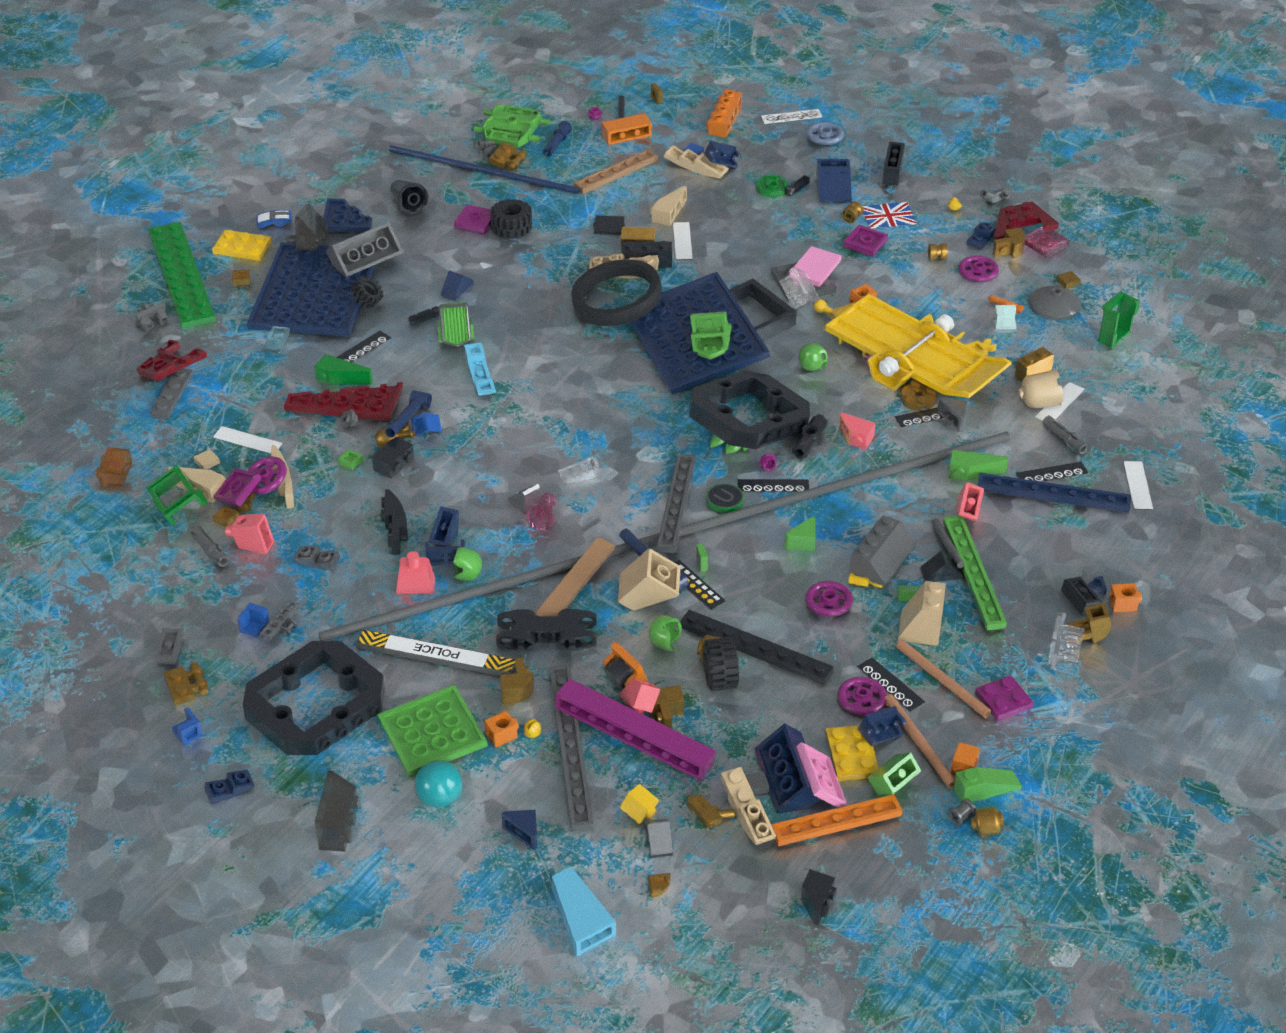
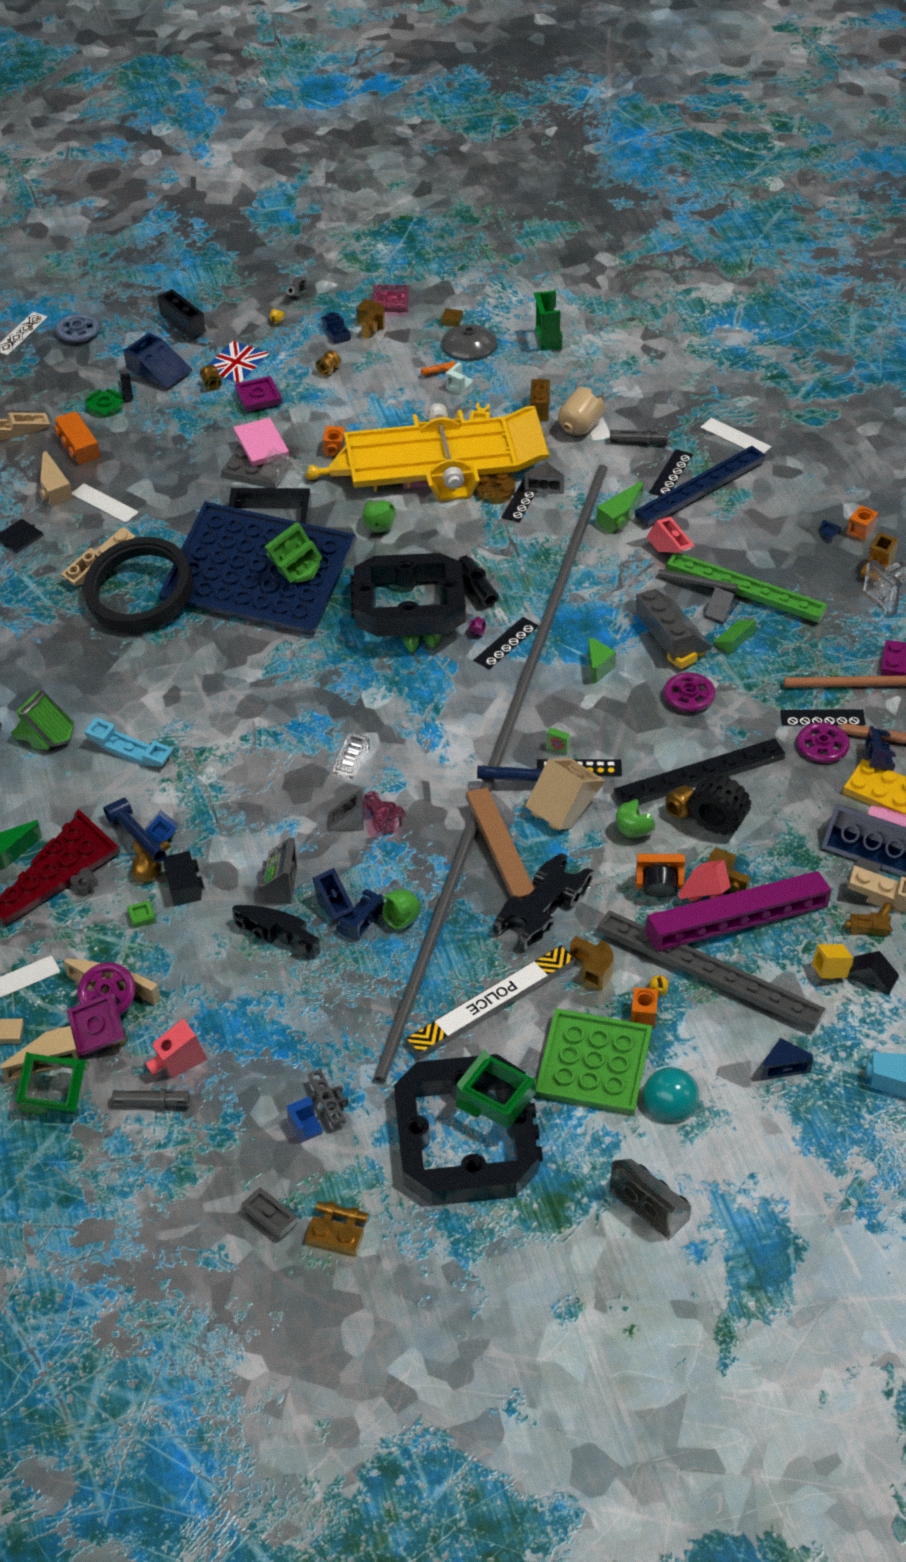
camera: 50 degrees left, 5 degrees up
blue panel [172,708,203,745] -> none
dark blue slope [204,769,254,803] -> none
pearl gold tile [212,505,240,527] -> none
flat silver slope [294,546,340,570] -> none
coral torso [396,551,435,594] -> none
pearl gold brick [621,227,655,250] -> none
black brick [622,241,672,268] -> none
dark grey tile [657,454,696,553] -> none
dark blue hinge [704,140,741,168] -> none
tile [706,483,744,513] -> none
coral slope [839,413,875,450] -> none
tan slope [898,581,946,646] -> none
magenta plate [959,255,999,282] -> none
dark red wing [994,201,1059,240] -> none
black slope [1061,576,1102,615] -> none
none -> orange brick [54,411,101,465]
none -> dark grey slope [259,837,298,904]
none -> green piece [456,1049,537,1129]

